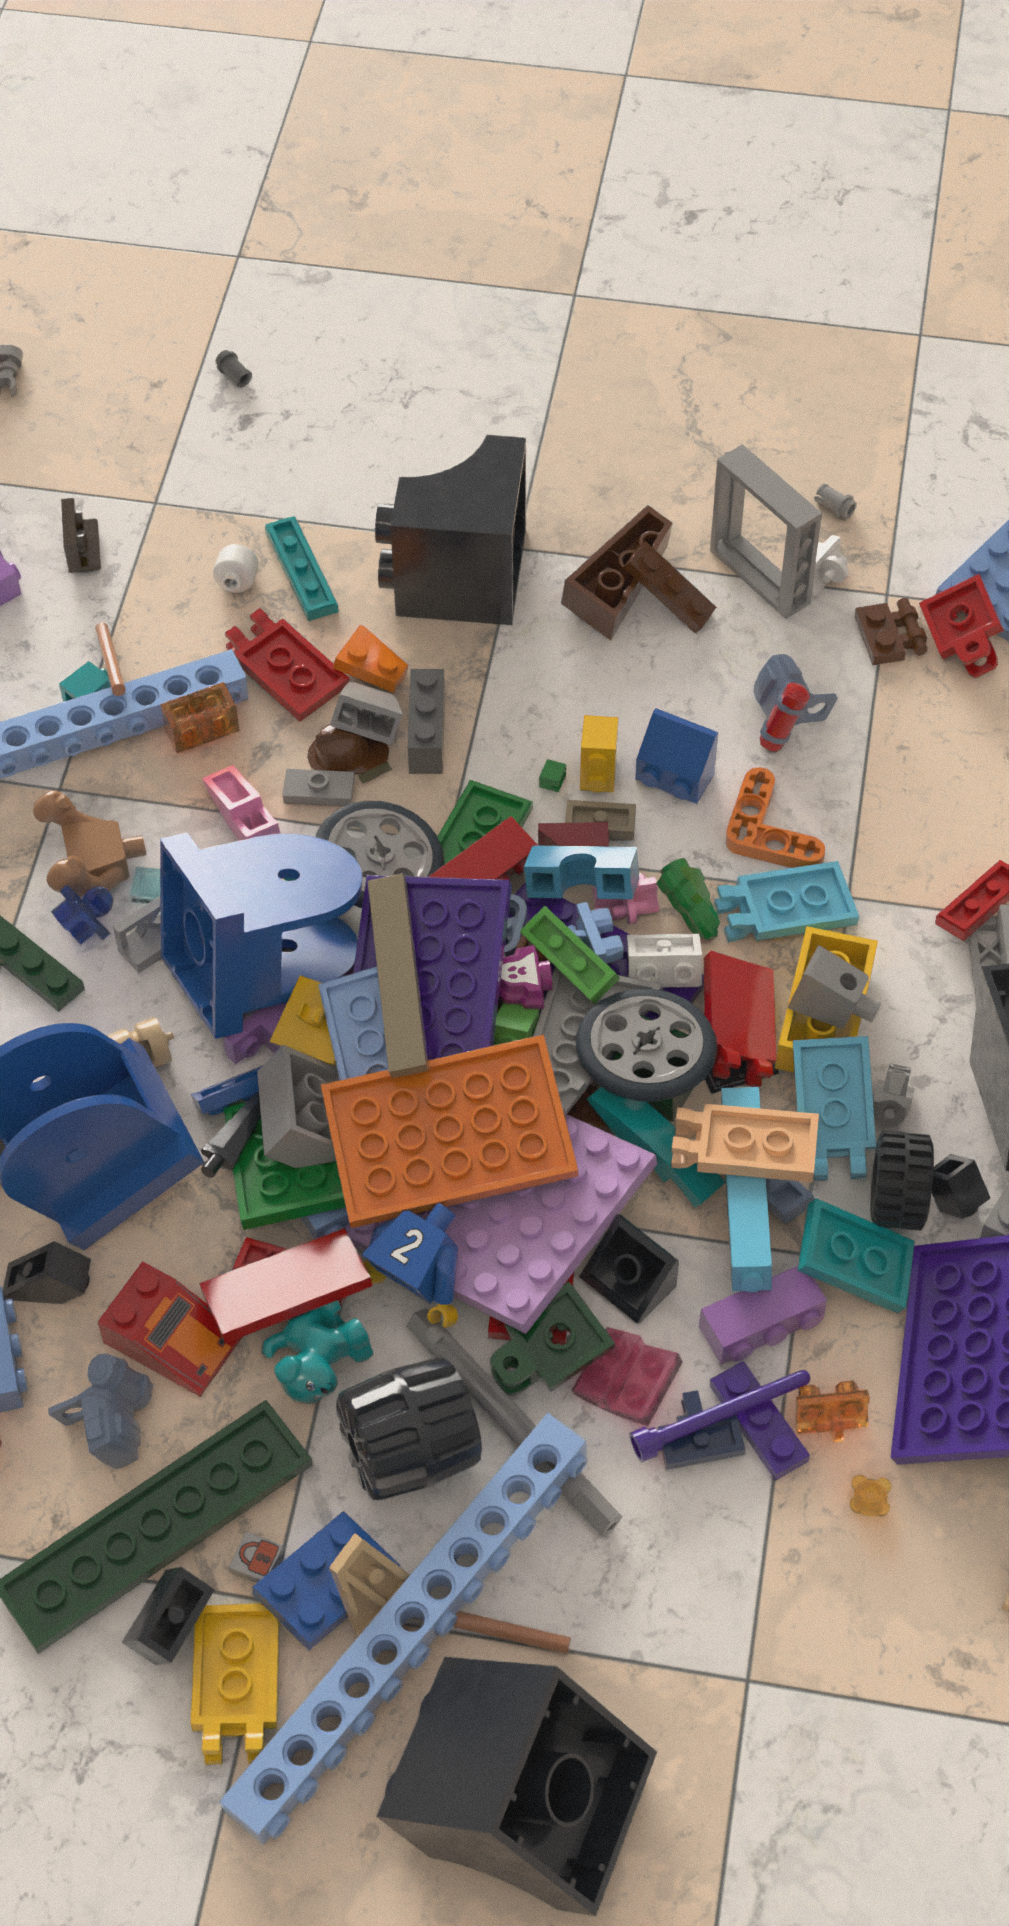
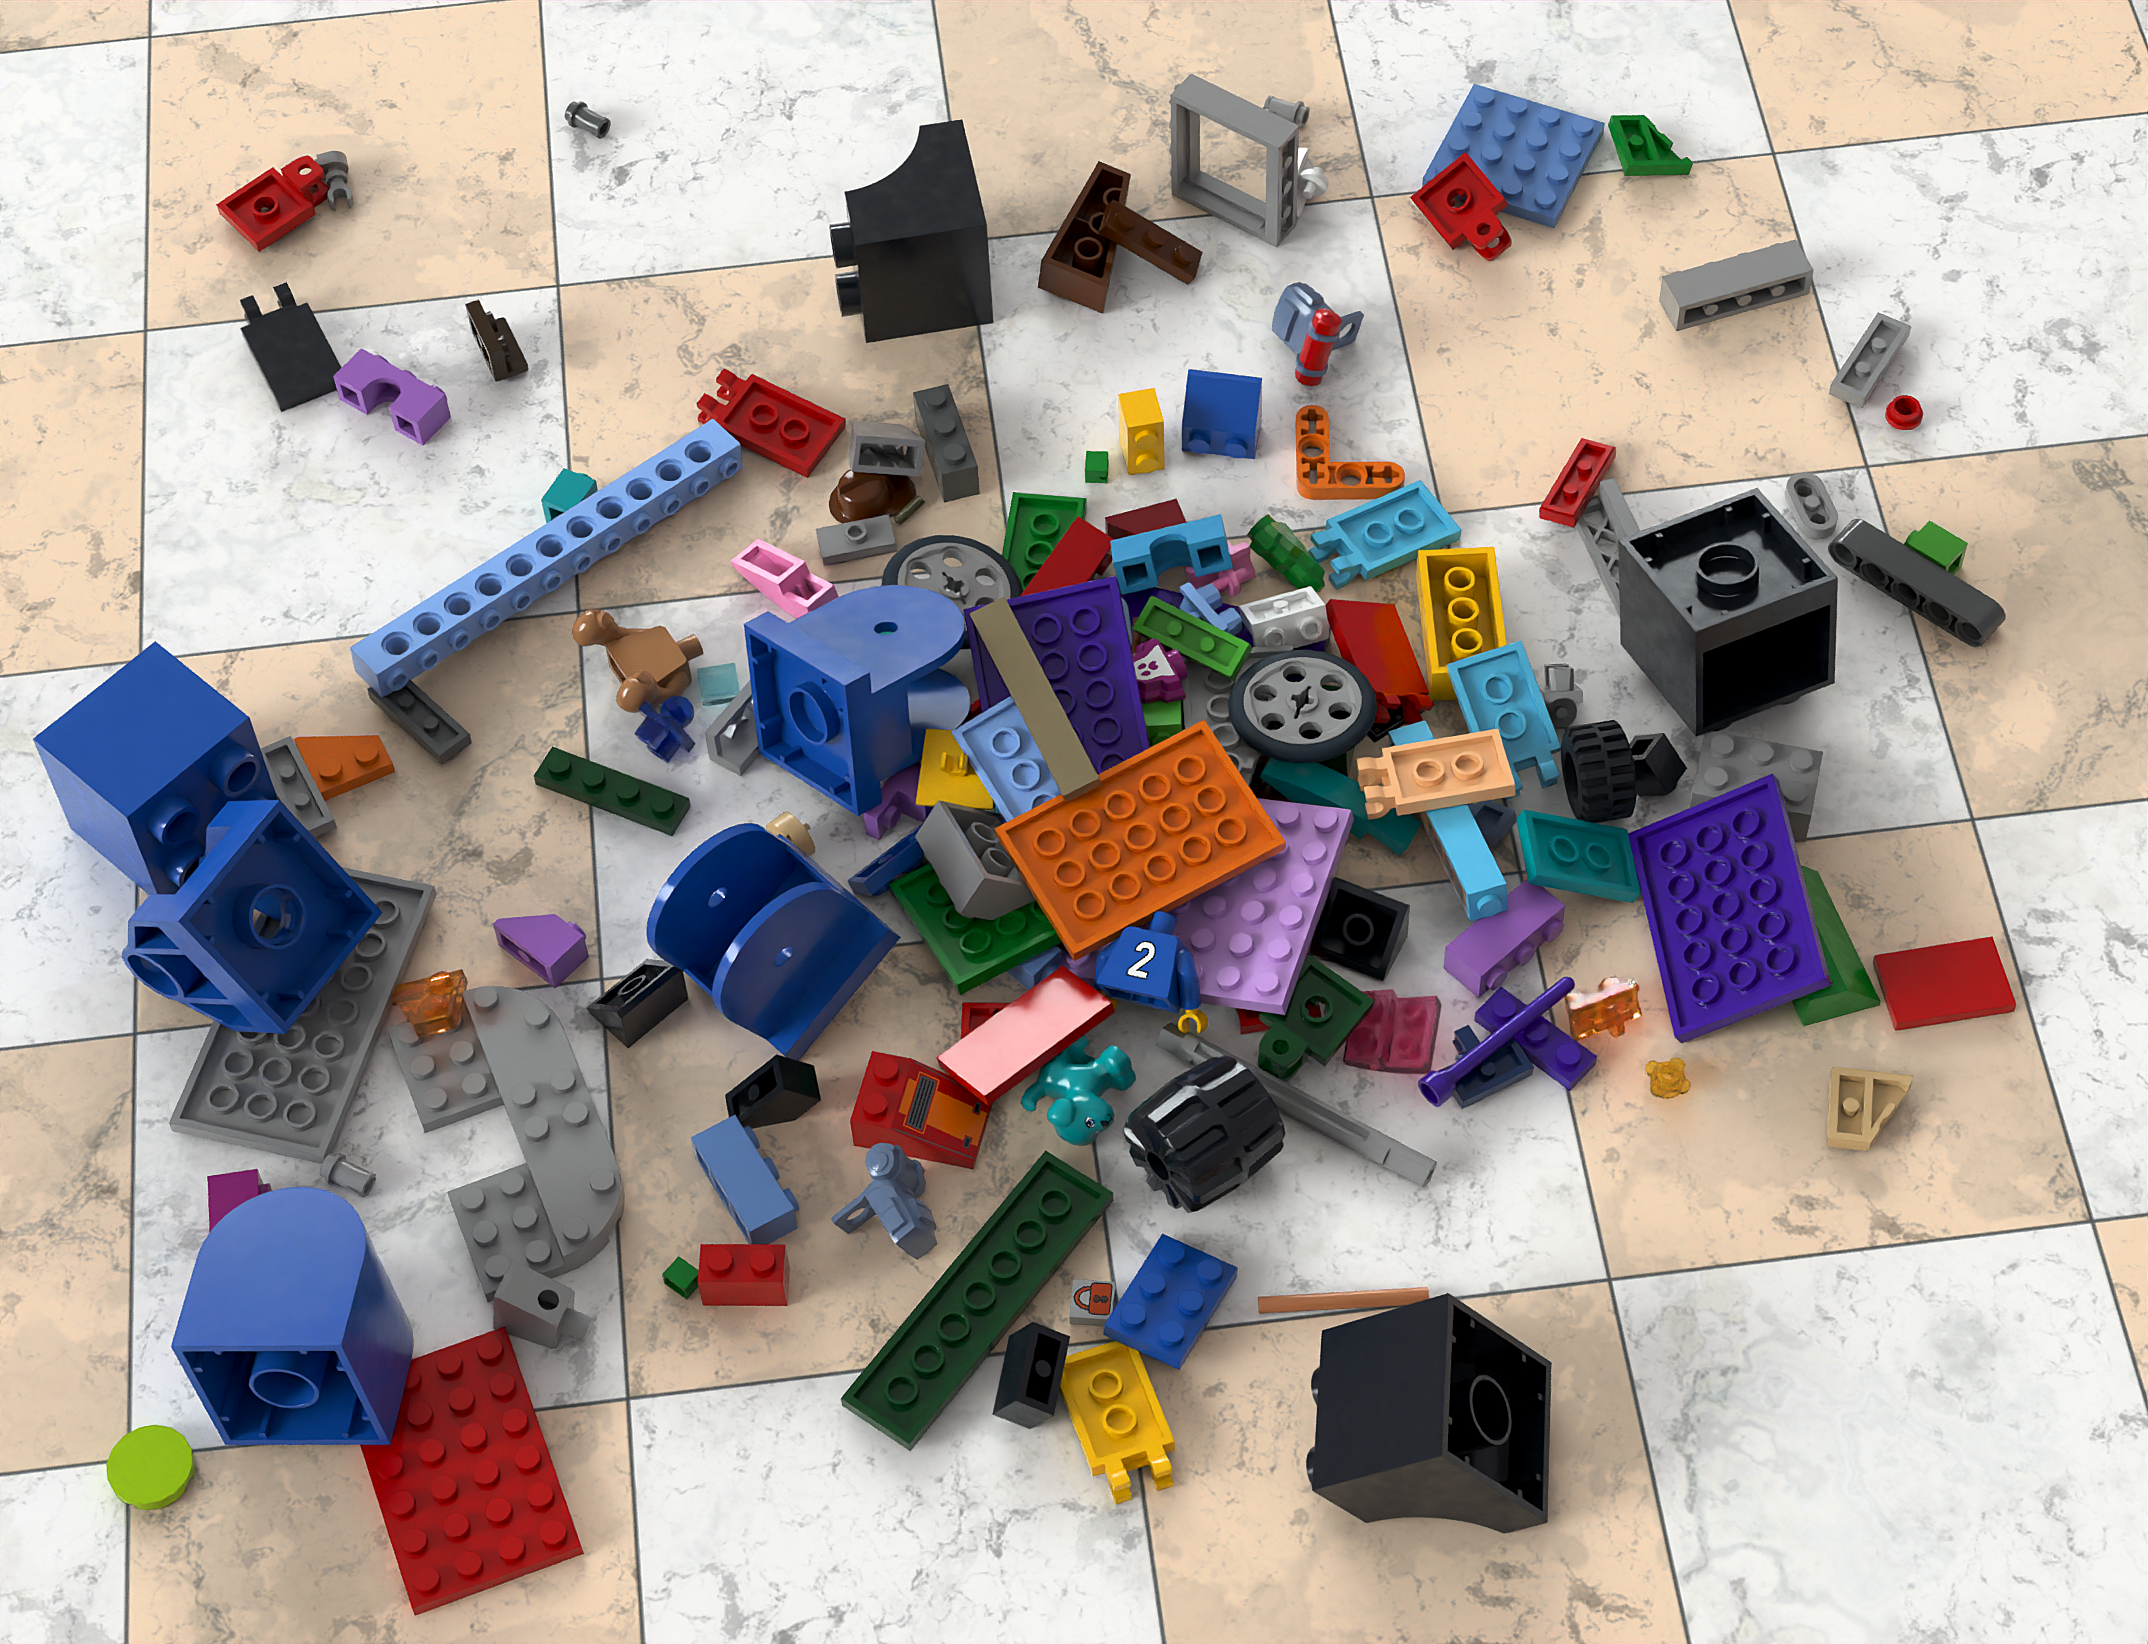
camera: 15 degrees left, 0 degrees up
nougat bar [95,622,126,696] -> none
clear orange brick [160,682,240,754] -> none
black bar [201,1092,261,1178] -> none
white head [213,544,259,593] -> none
light blue brick [219,1413,588,1845] -> none
teal tile [265,516,339,621] -> none
tan wing [329,1533,410,1638] -> none
orange wing [333,625,409,693] -> none
dark tan plate [565,800,636,840] -> none
light grey torso [787,945,882,1028] -> none
reddish brown plate [854,598,928,665] -> none

